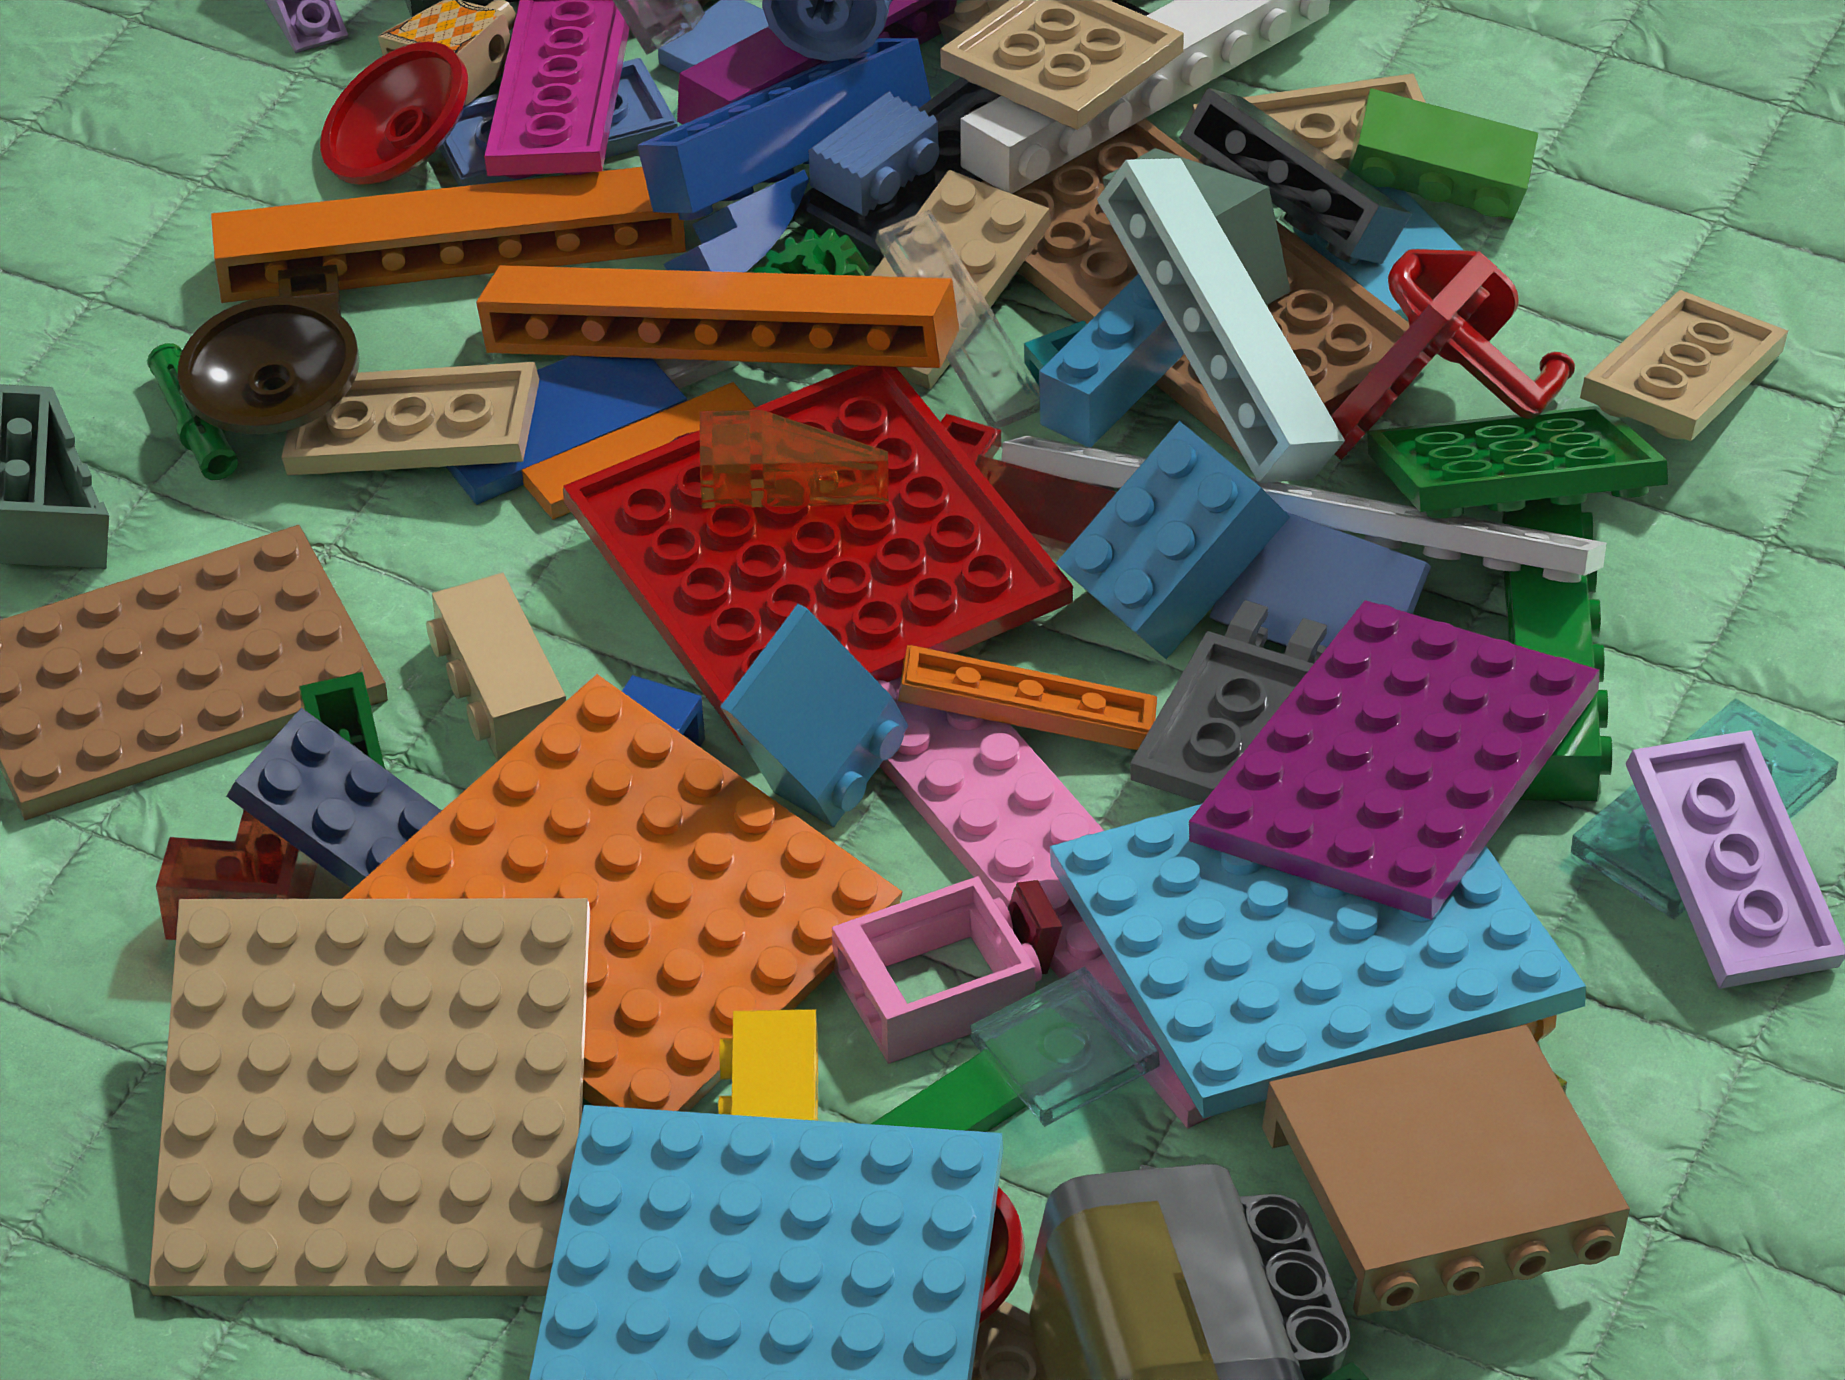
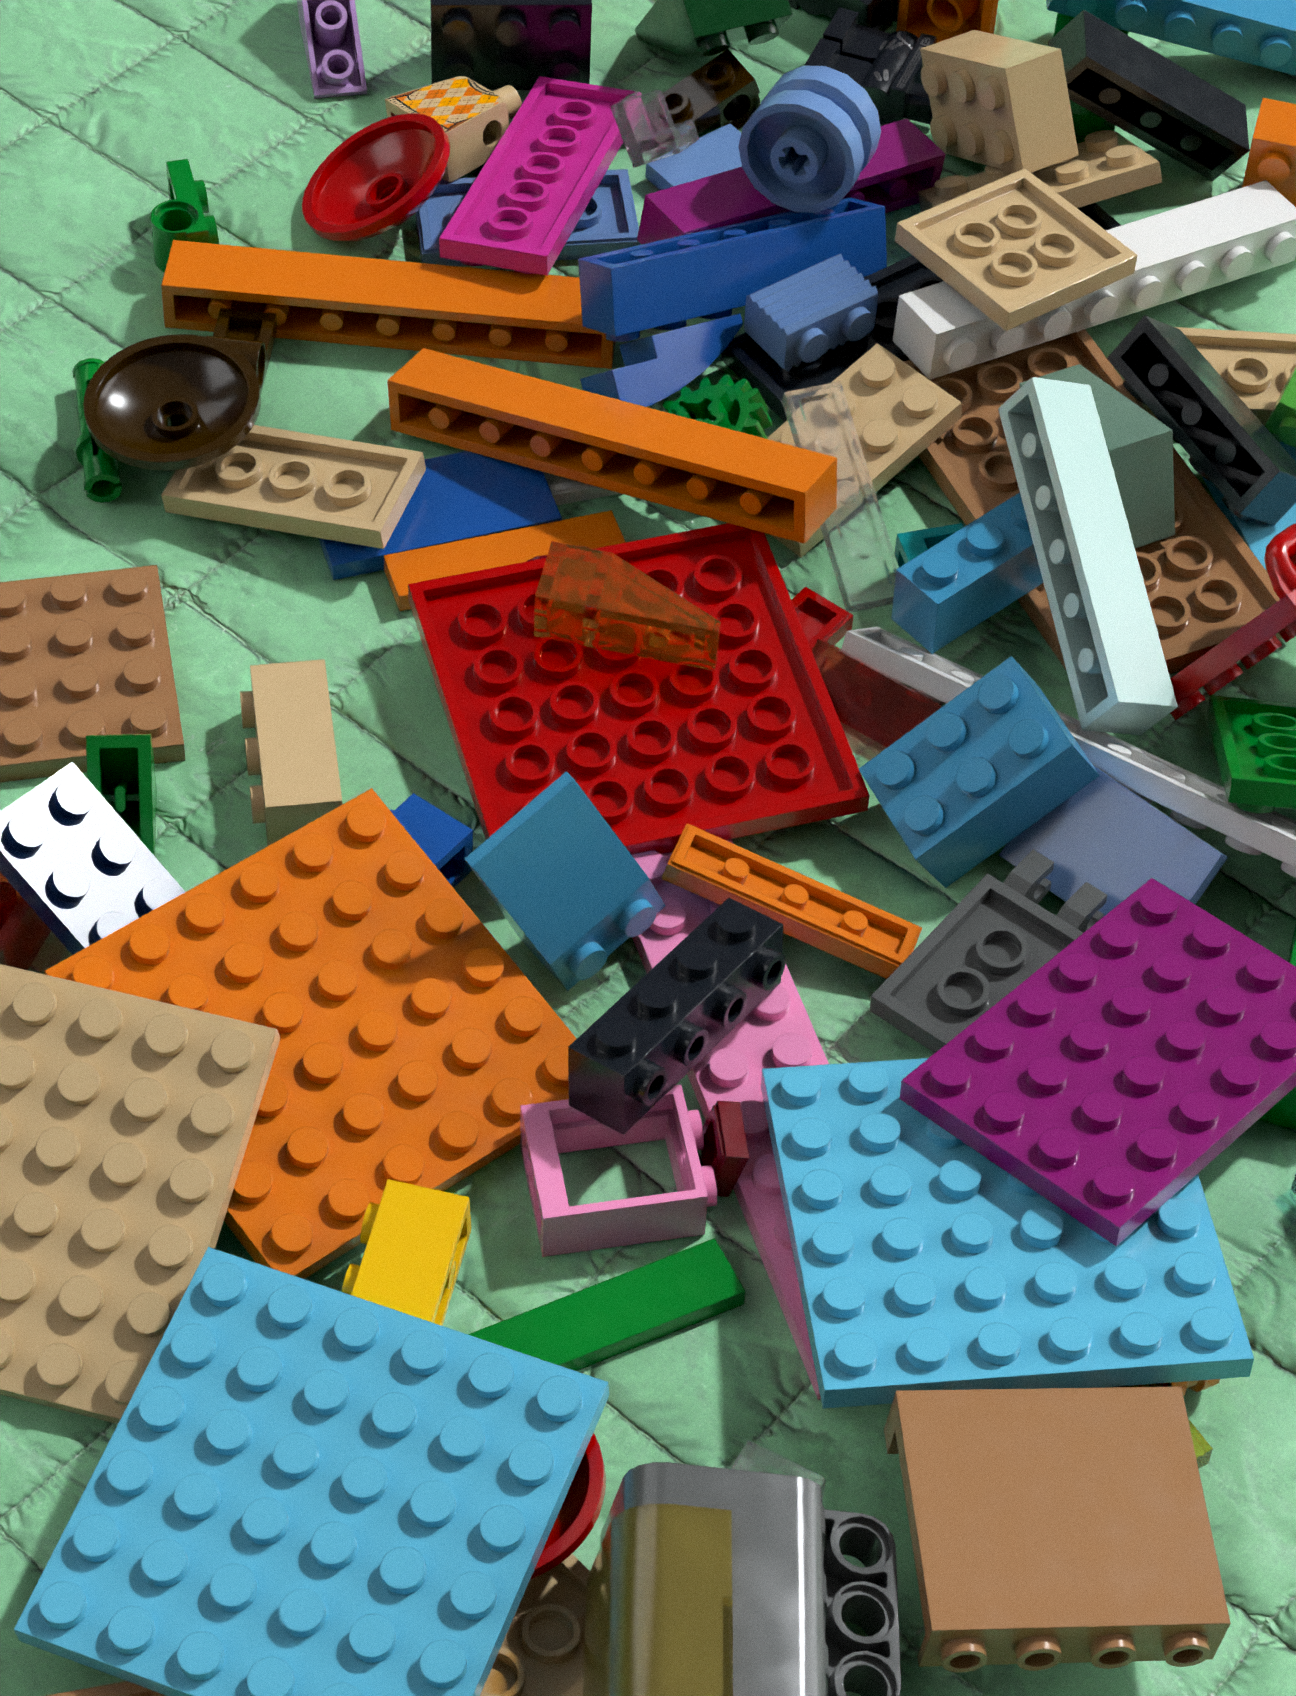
camera: 10 degrees right, 5 degrees up
clear light blue tile [970,966,1160,1127] -> none
none -> green plate [150,159,219,272]
none -> black brick [568,898,786,1135]

